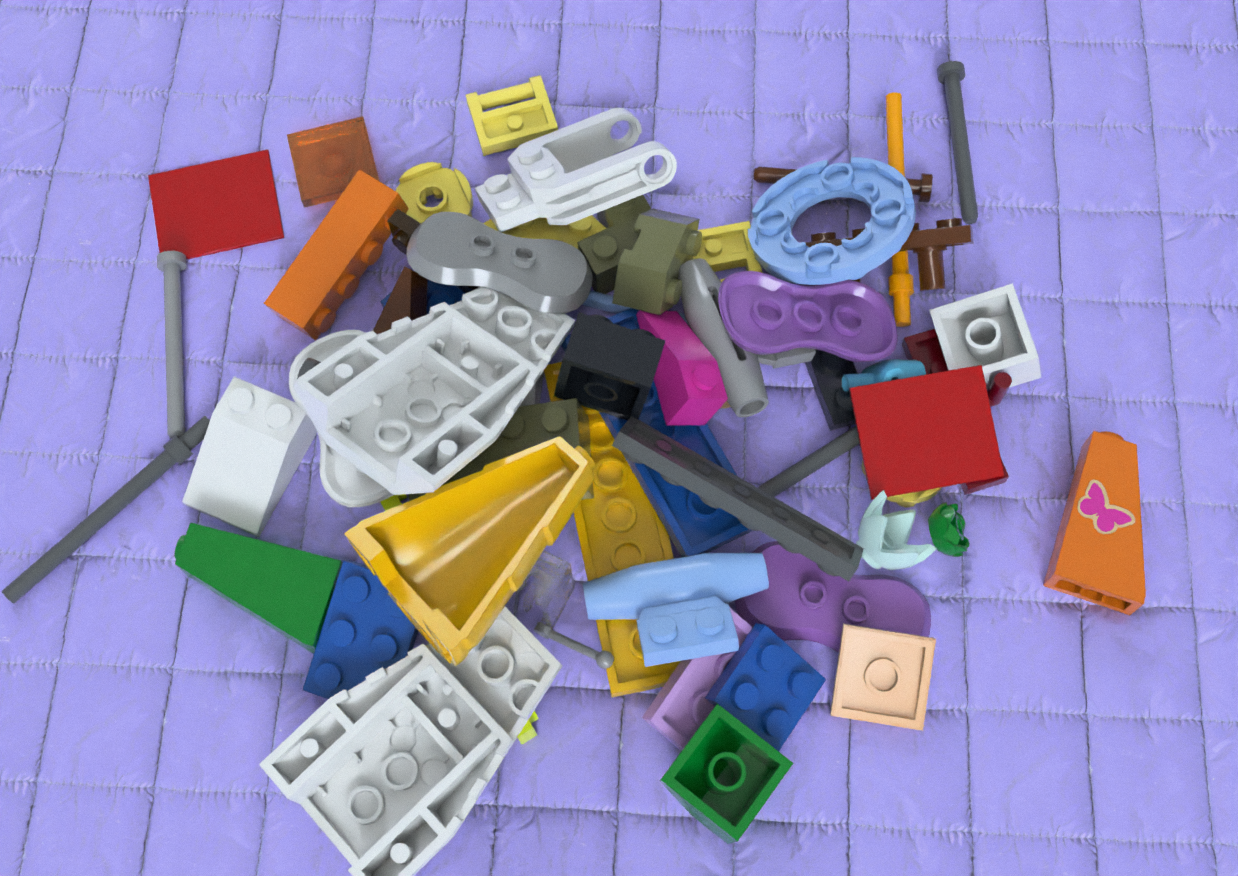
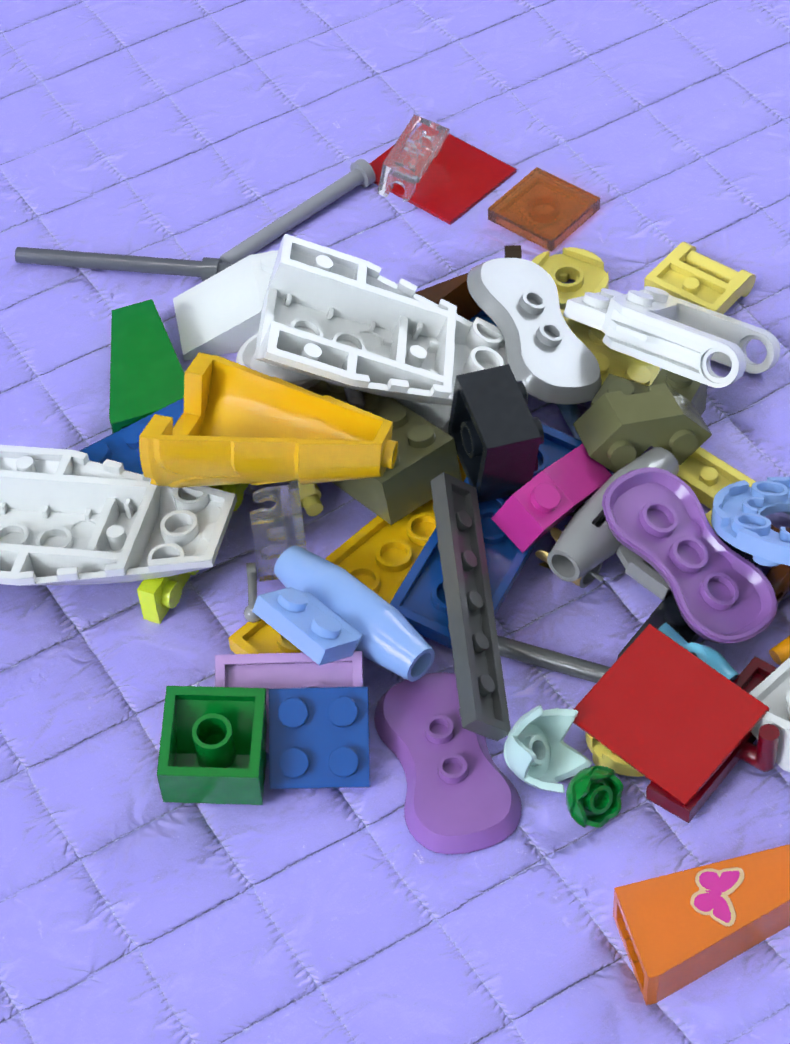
camera: 55 degrees right, 20 degrees down
orange brick [264,169,409,340] -> none
light nougat tile [830,623,936,731] -> none
none -> clear hinge [377,115,450,202]

